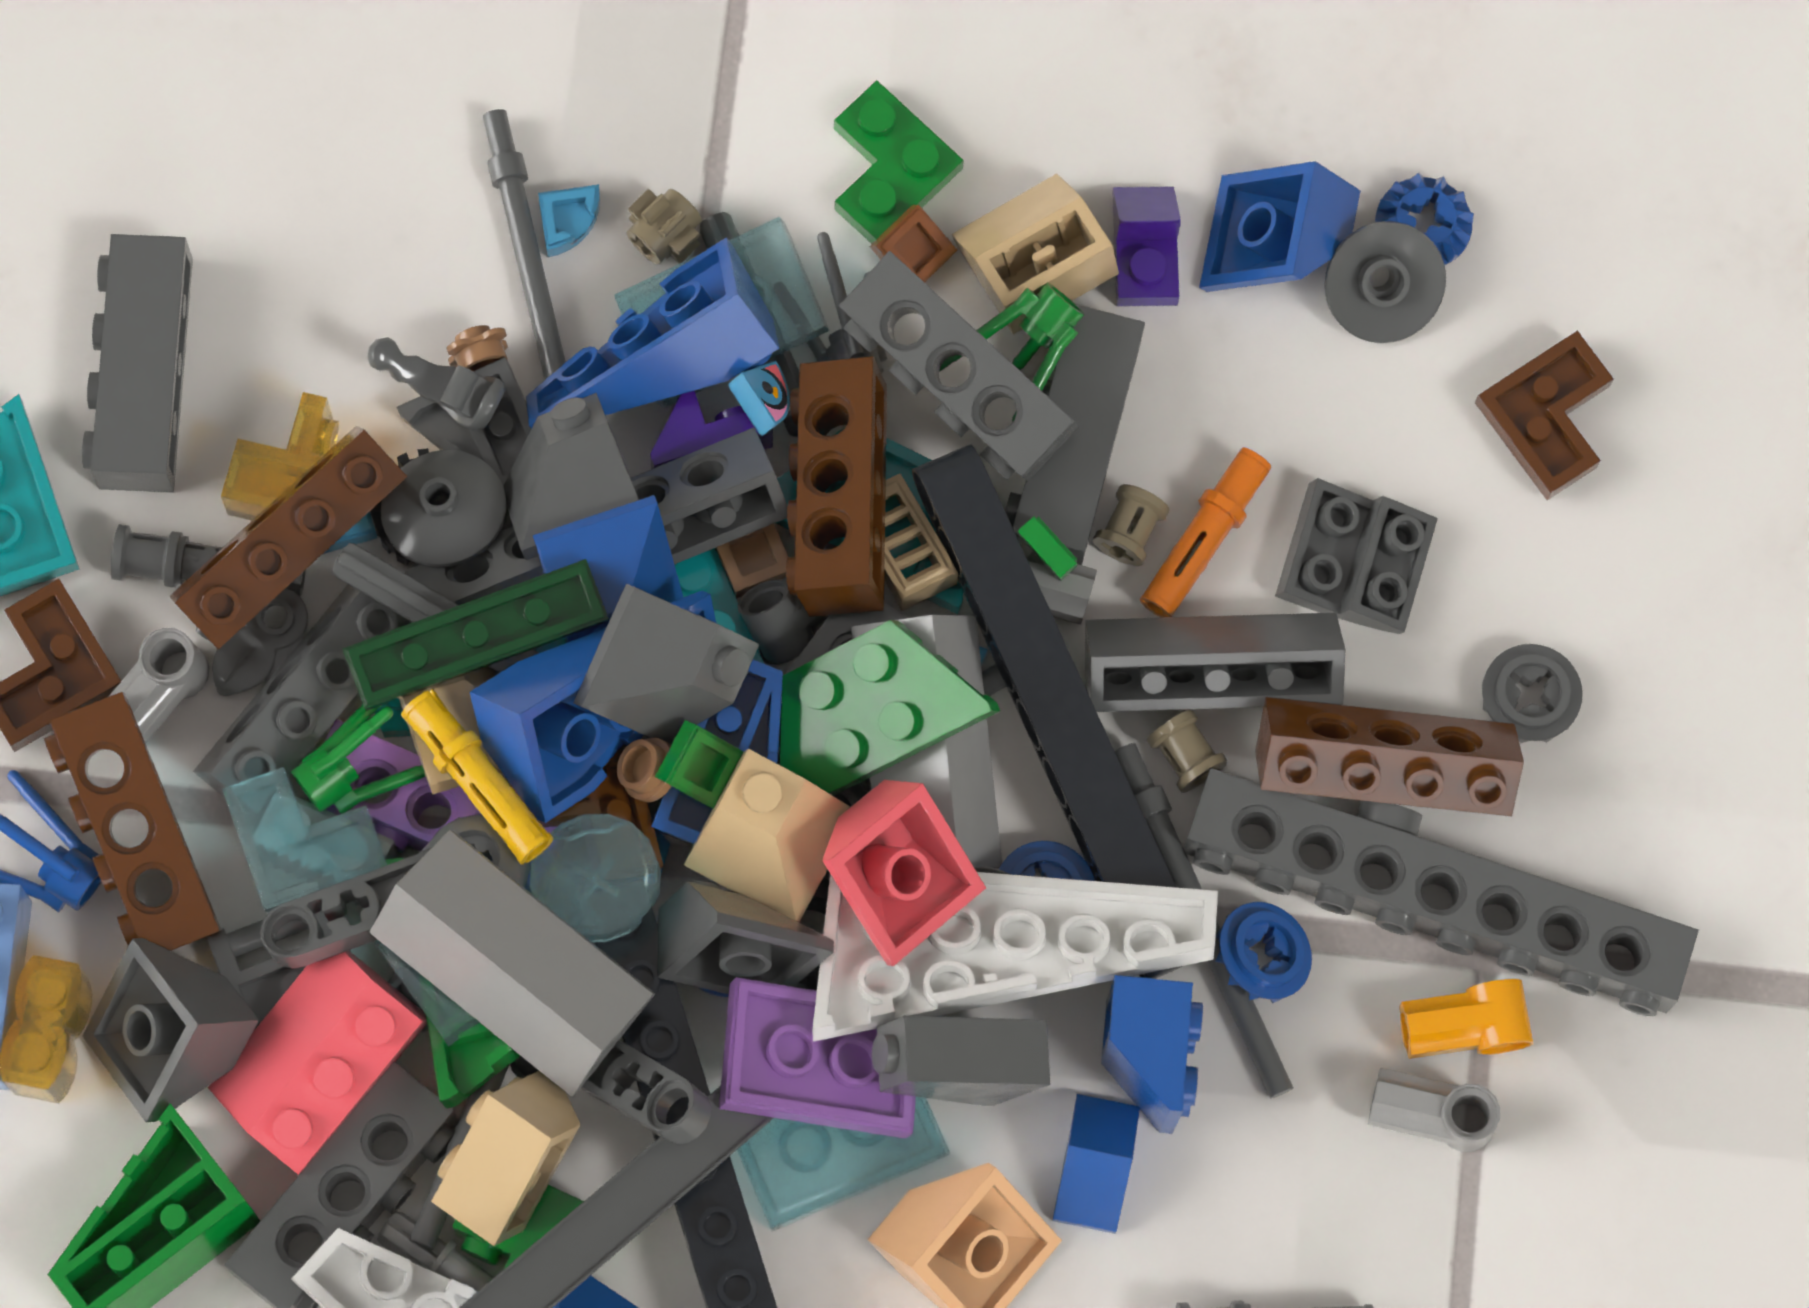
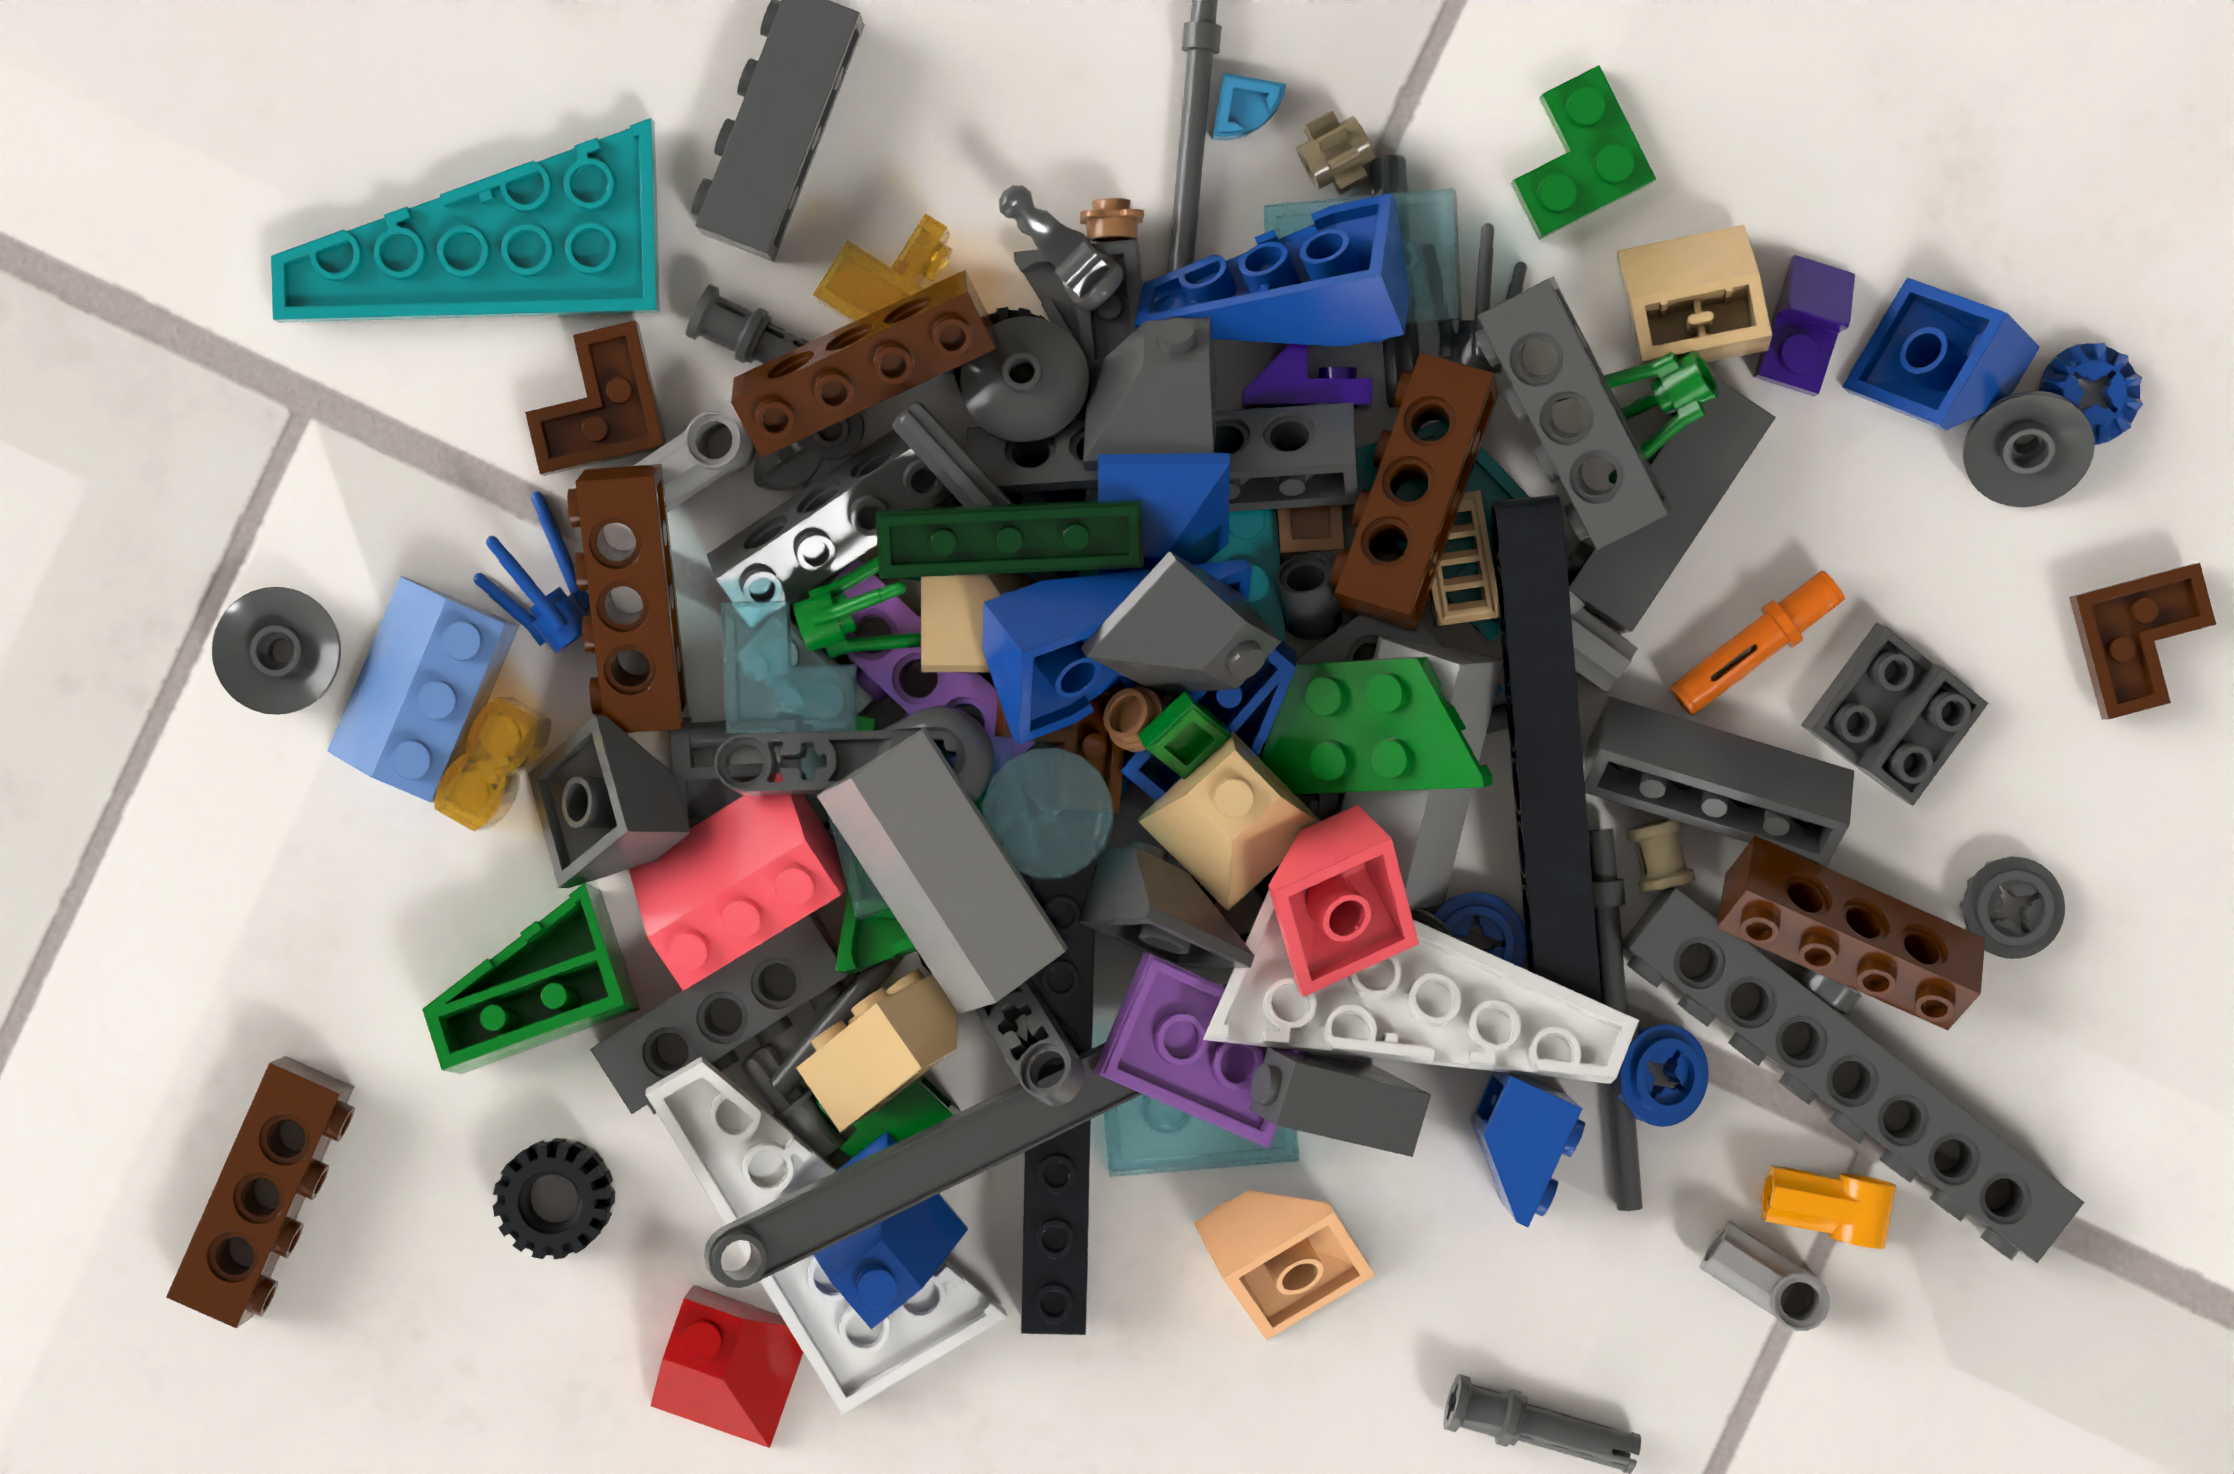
camera: 25 degrees right, 15 degrees up
yellow pin [401,689,554,865] -> none
dark azure tile [728,361,790,436] -> none
dark orange tile [869,204,958,283] -> none
green tile [1018,516,1077,581] -> none
blue slope [1052,1094,1140,1234] -> none
dark tan bush [1093,484,1170,566] -> none

